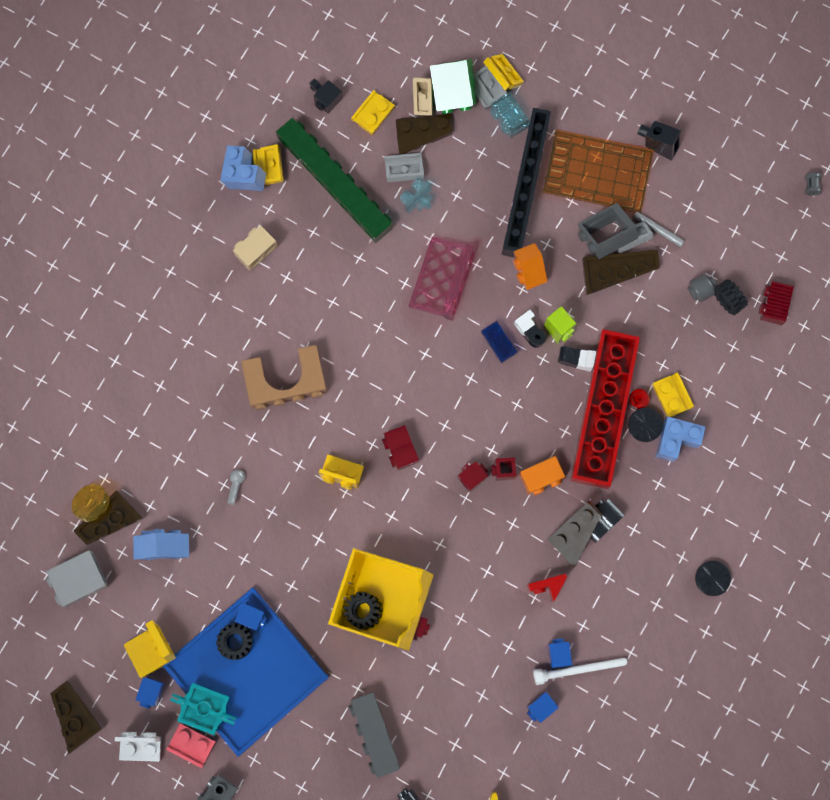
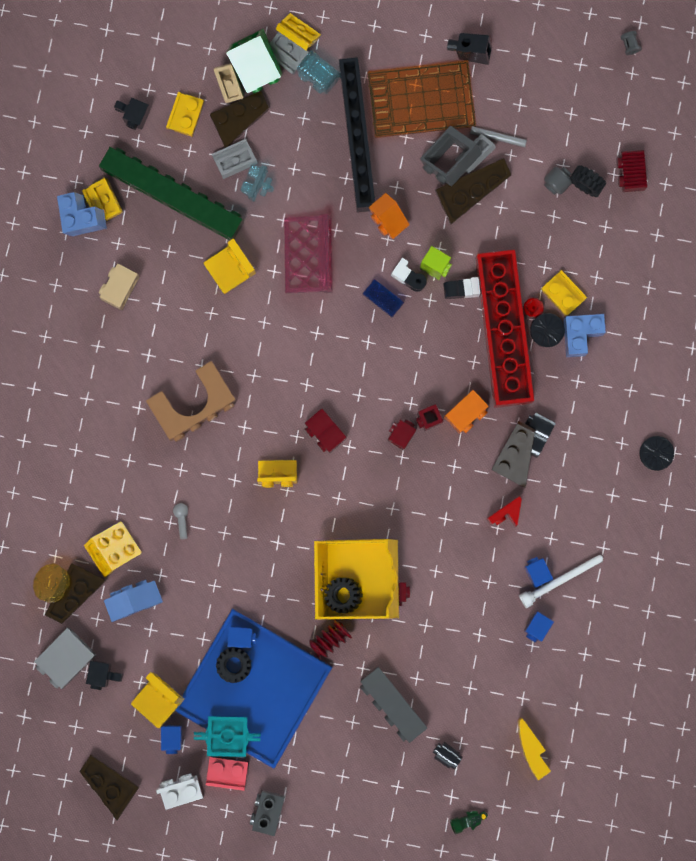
camera: 20 degrees left, 5 degrees up
none -> yellow bracket [84,522,141,578]
none -> black brick [86,660,123,690]
none -> yellow bracket [204,238,256,294]
none -> dark red piece [309,621,352,661]

